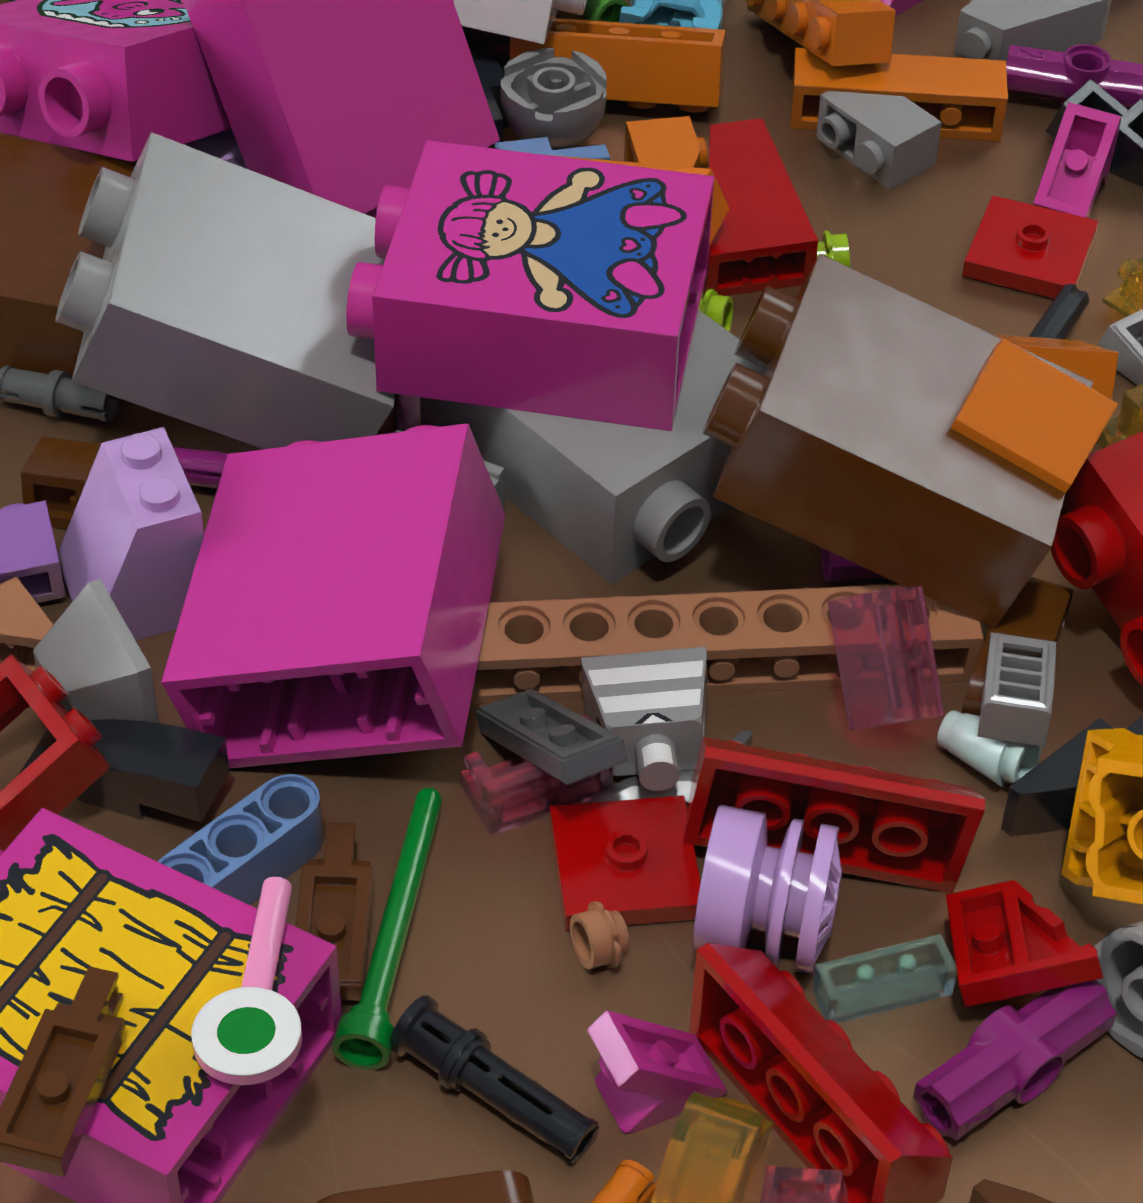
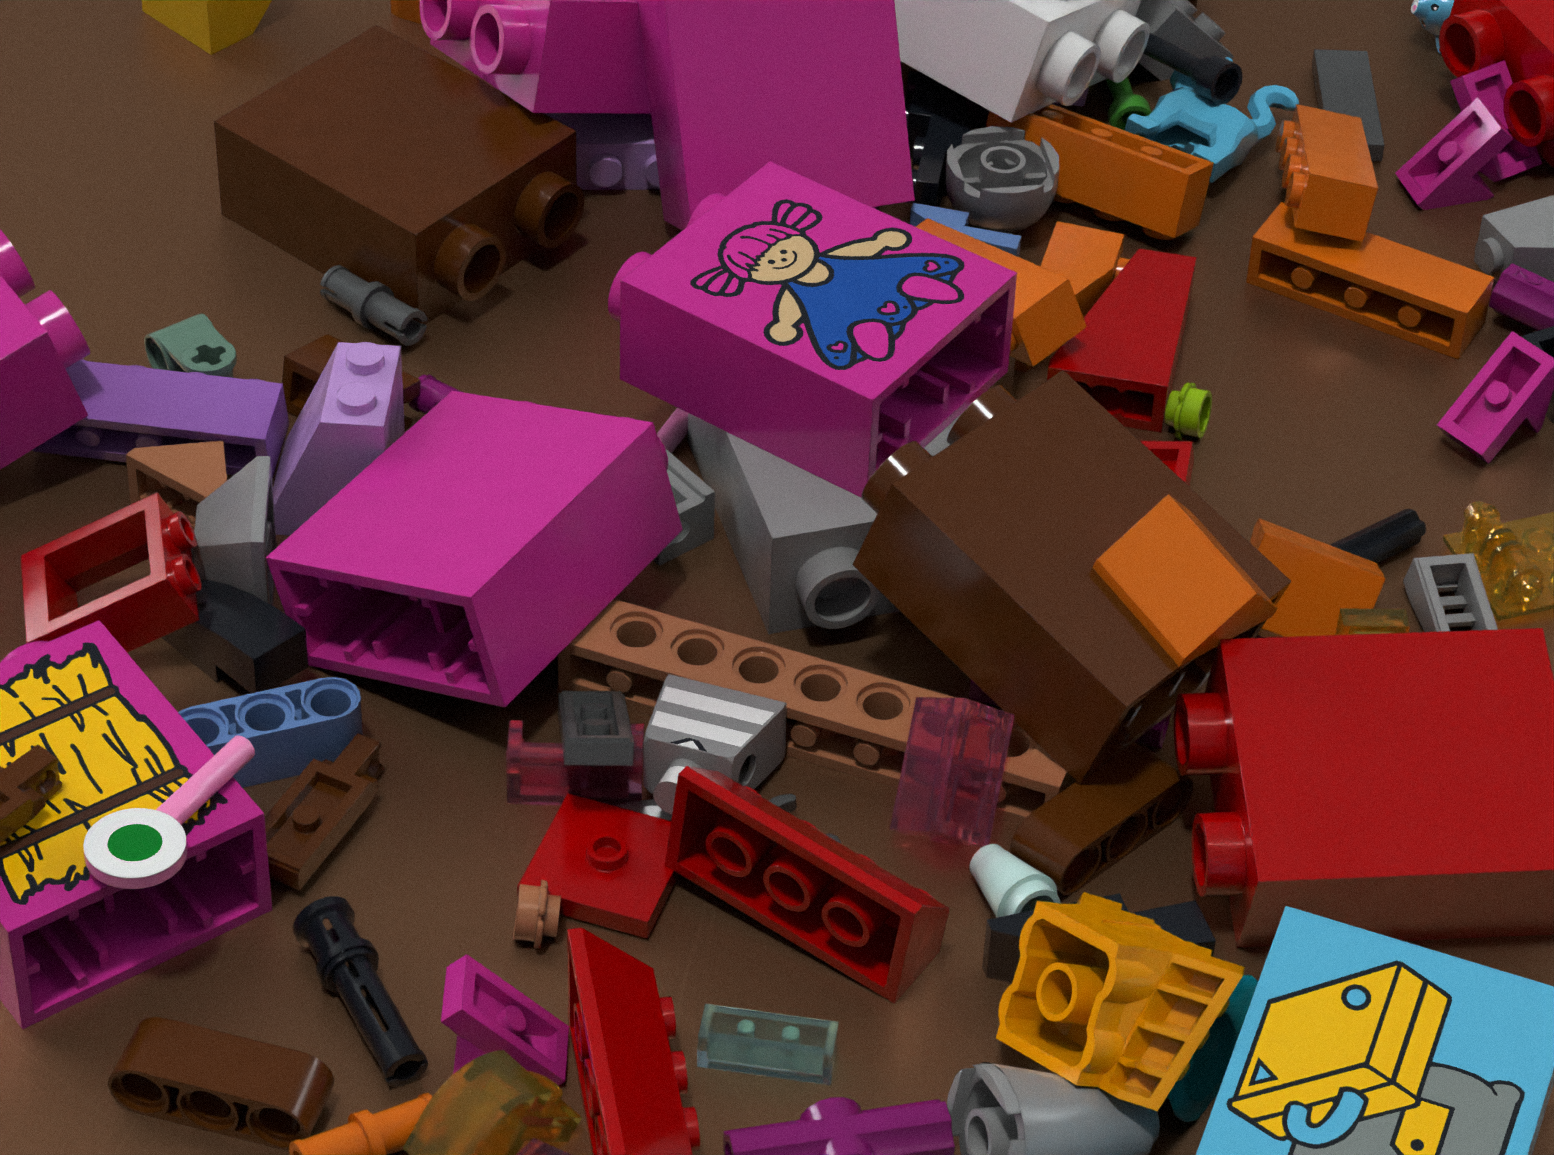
camera: 25 degrees right, 5 degrees down
light grey brick [55,132,395,449] -> none
green piece [332,788,442,1070] -> none
lavender wheel [692,805,843,975] -> none
light grey slope [816,91,942,190] -> none
red wing [946,880,1103,1007] -> none
red plate [962,195,1099,299] -> none
light grey slope [977,632,1057,747] -> none

